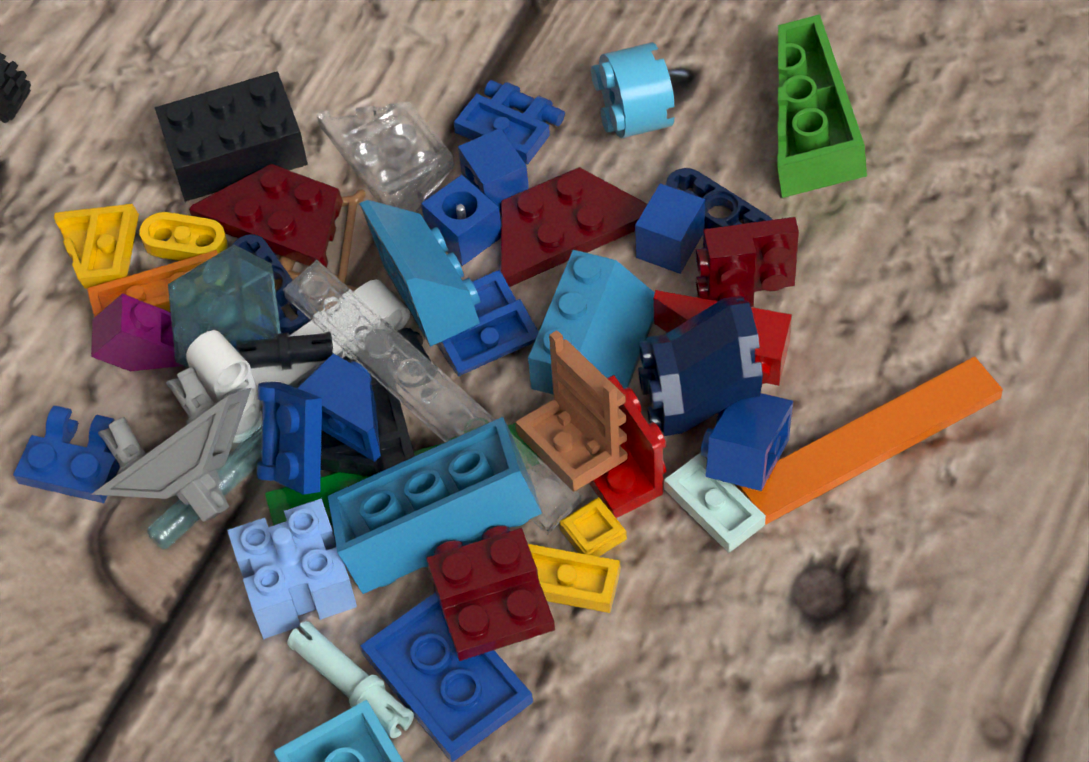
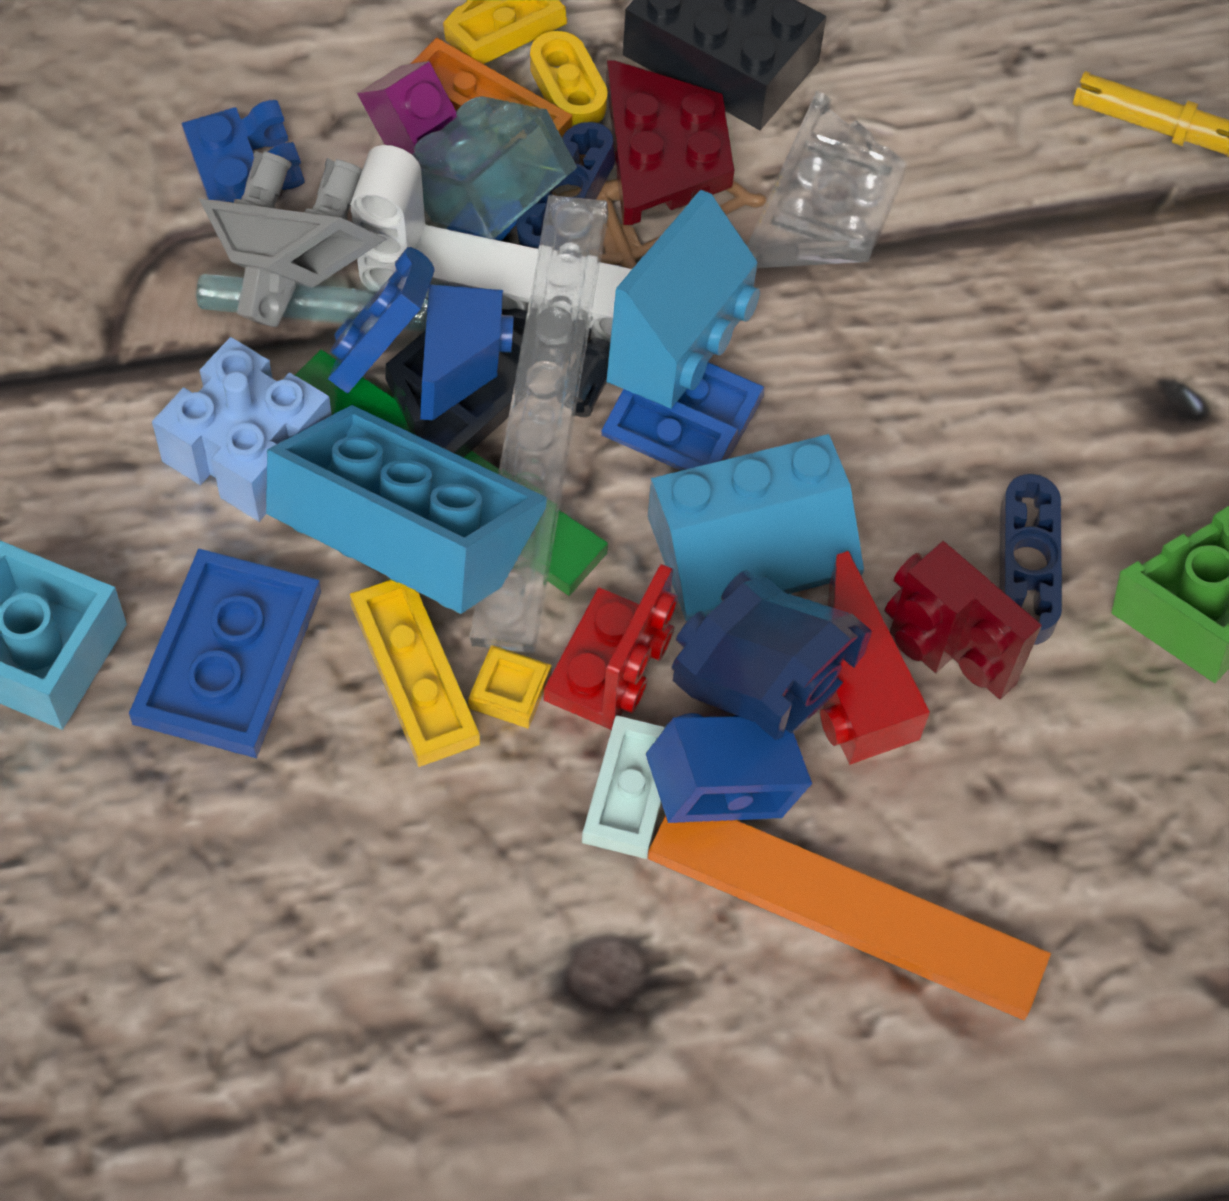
camera: 45 degrees right, 5 degrees up
black pin [236,331,333,370] -> none
light aqua pin [287,621,414,738] -> none
blue piece [421,175,501,266] -> none
dark red plate [426,526,555,661] -> none
blue plate [454,80,565,165] -> none
blue piece [458,128,529,212] -> none
dark red wing [501,167,647,287] -> none
nougat plate [516,330,628,492] -> none
medium azure brick [591,42,675,139] -> none
blue piece [635,183,705,274] -> none

